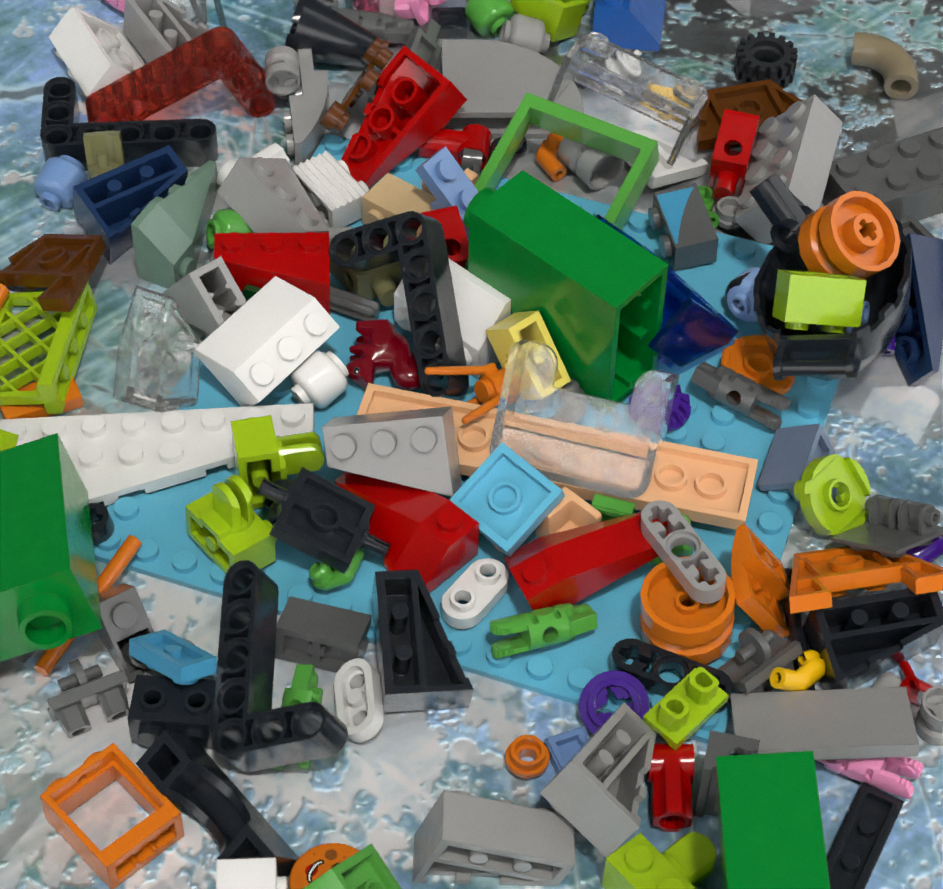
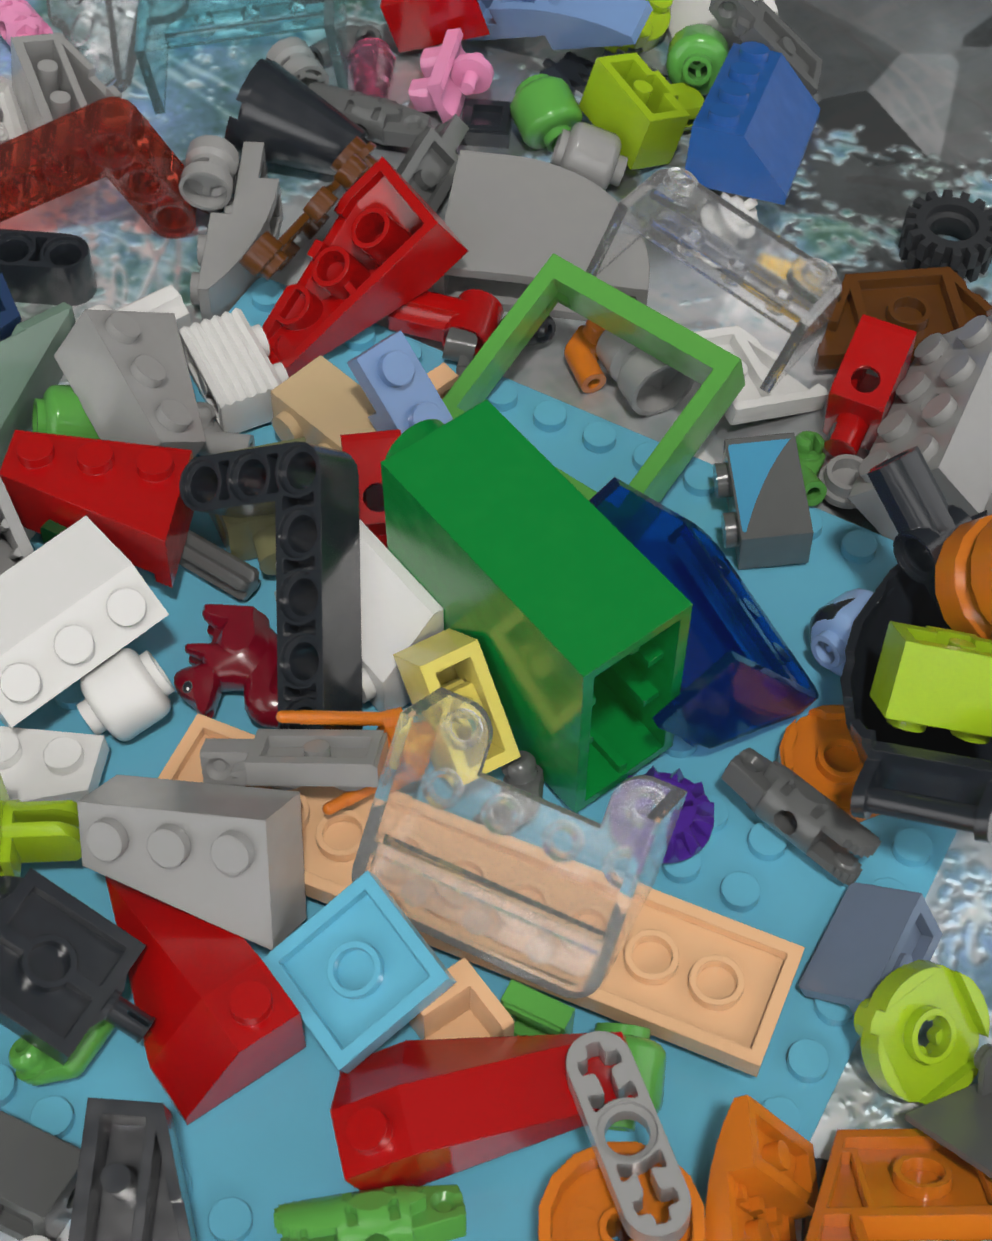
camera: 10 degrees right, 5 degrees up
white plate [441,558,509,629] -> none
none -> light grey hinge [200,729,389,791]

